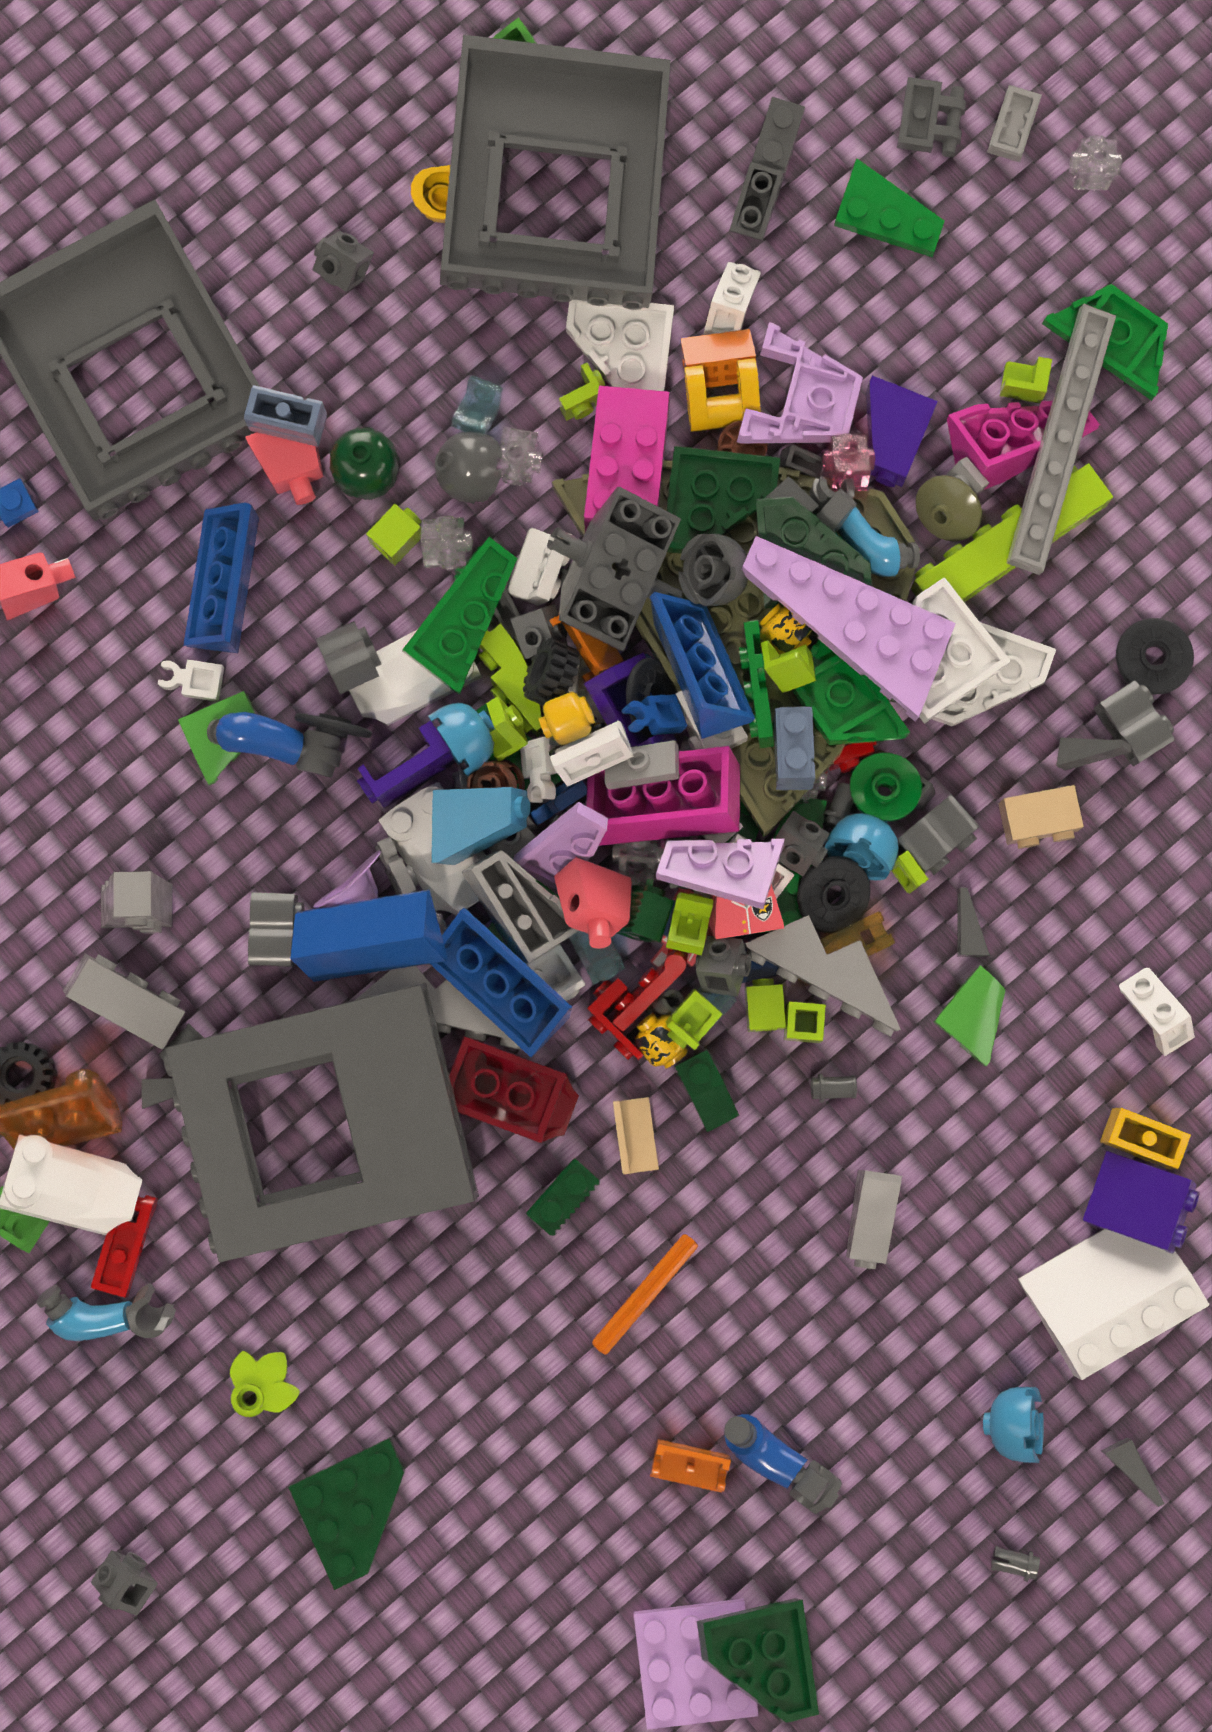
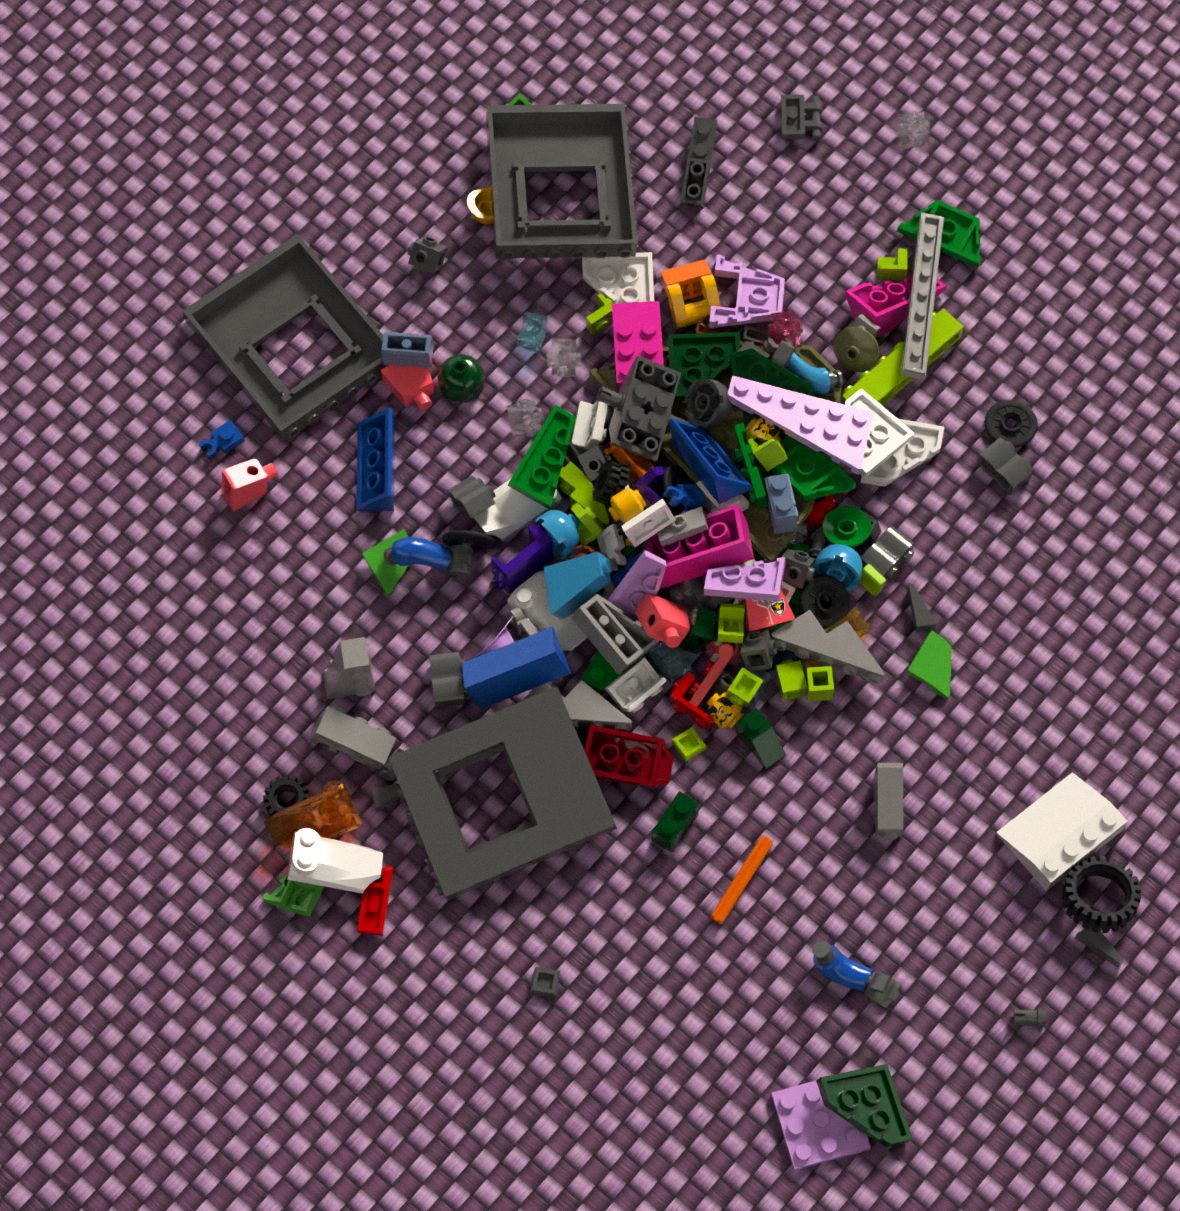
camera: 10 degrees left, 15 degrees down
piece [36,1283,176,1341] -> none
dark grey brick [91,1550,158,1616] -> none
white plate [158,659,224,702] -> none
lime plate [230,1351,300,1417] -> none
dark green plate [288,1437,405,1590] -> none
lime brick [366,504,424,566] -> none
blue slope [430,908,572,1057] -> none
dark grey cylinder [435,432,502,504] -> none
tan panel [613,1097,659,1175] -> none
orange hinge [650,1439,731,1493] -> none
white bracket [704,262,761,335] -> none
dark grey pin [810,1074,857,1103] -> none
green wing [834,158,945,258] -> none
dark purple slope [866,375,938,487] -> none
dark azure cylinder [983,1387,1044,1463] -> none
light grey plate [987,85,1042,163] -> none
tan brick [998,785,1084,849] -> none
dark grey piece [1056,738,1132,771] -> none
dark purple panel [1083,1151,1200,1254] -> none
yellow brick [1100,1108,1191,1169] -> none
white bracket [1119,968,1195,1056] -> none
none -> dark grey tile [530,967,561,998]
none -> lime tile [672,727,707,762]
none -> black tyre [1062,856,1141,933]

